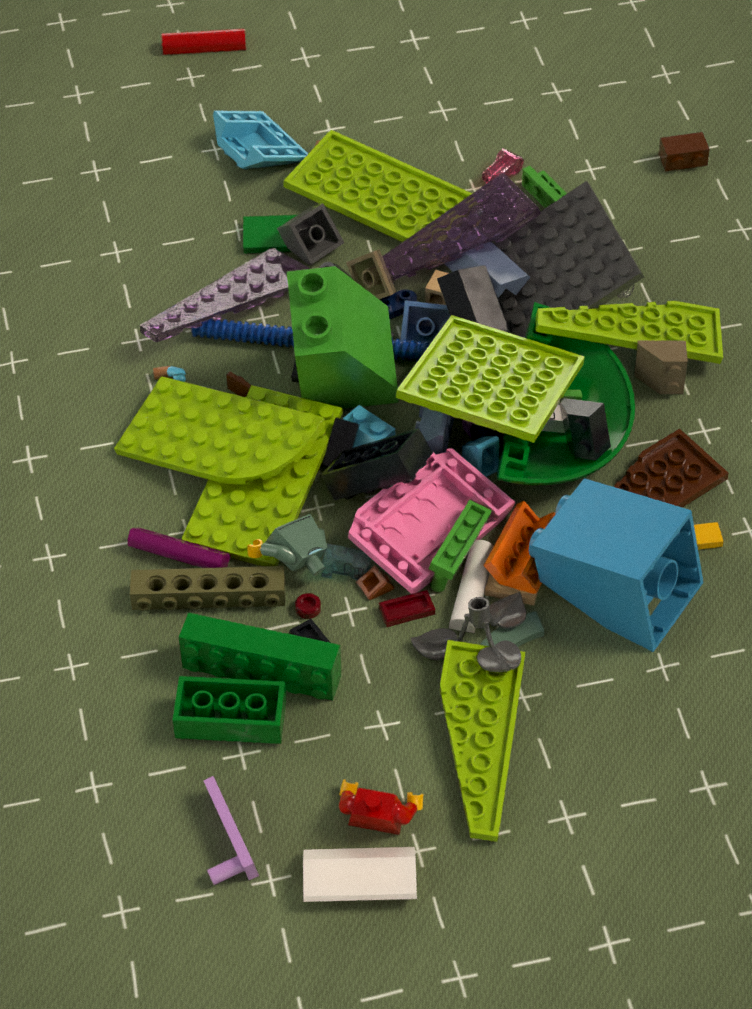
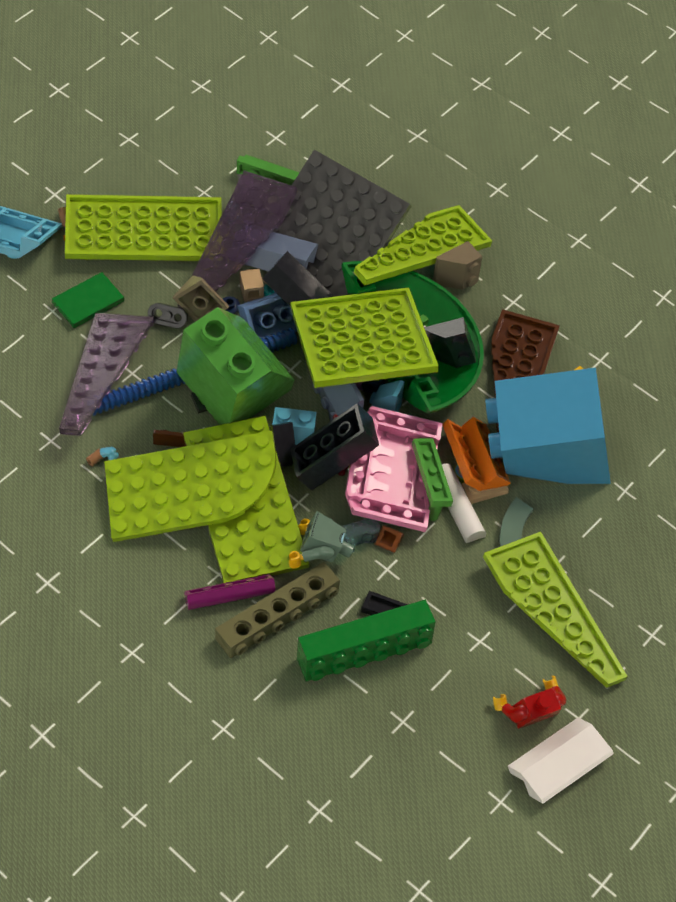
camera: 40 degrees left, 5 degrees up
green brick [172,676,286,744] -> none
lavender piece [204,776,259,885] -> none
dark grey slope [277,203,344,265] -> none
dark red tile [295,593,321,619] -> none
dark red tile [379,590,436,627] -> none
dark grey plant [411,592,526,672] -> none
clear pink piece [482,148,524,188] -> none
reddish brown brick [659,132,710,171] -> none

